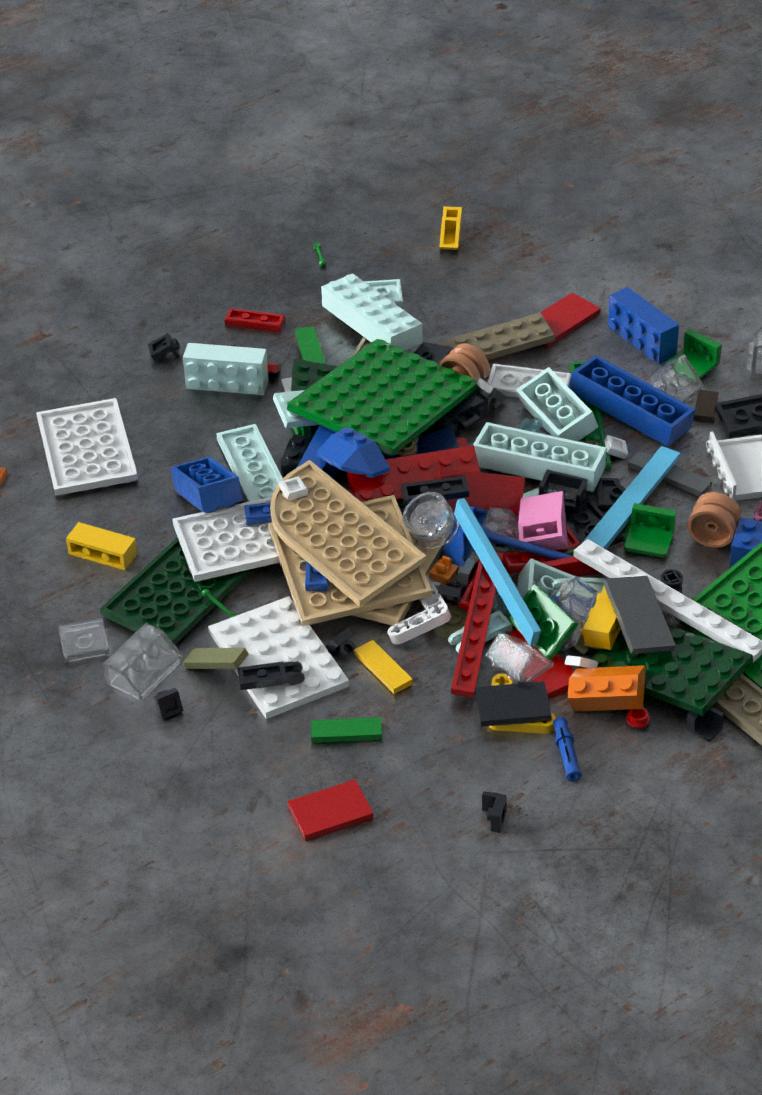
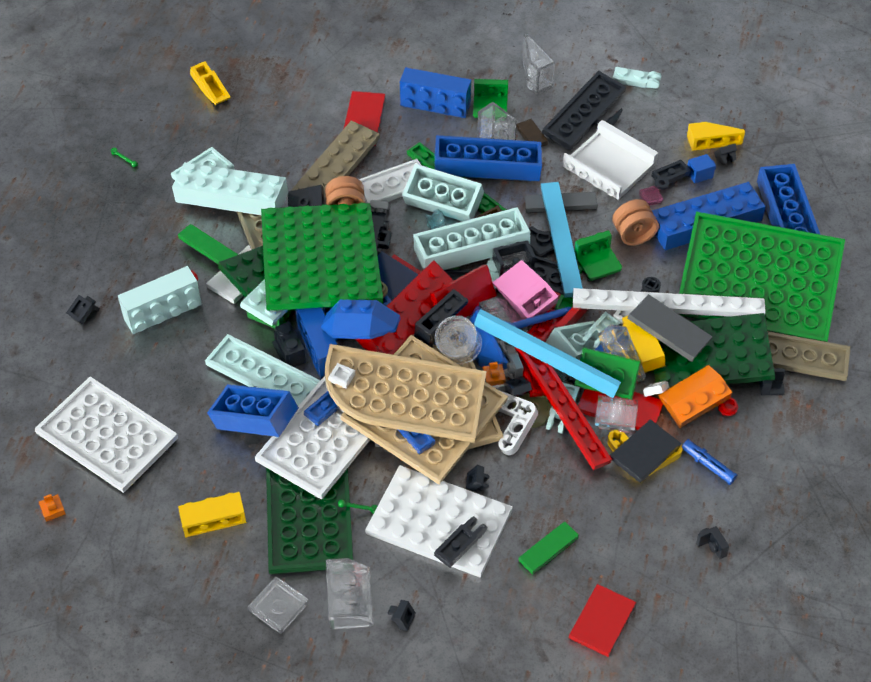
camera: 40 degrees left, 10 degrees up
olive tile [182,648,249,669] -> none
red tile [224,308,286,332] -> none
yellow tile [354,640,413,694] -> none
white tile [604,435,628,459] -> none

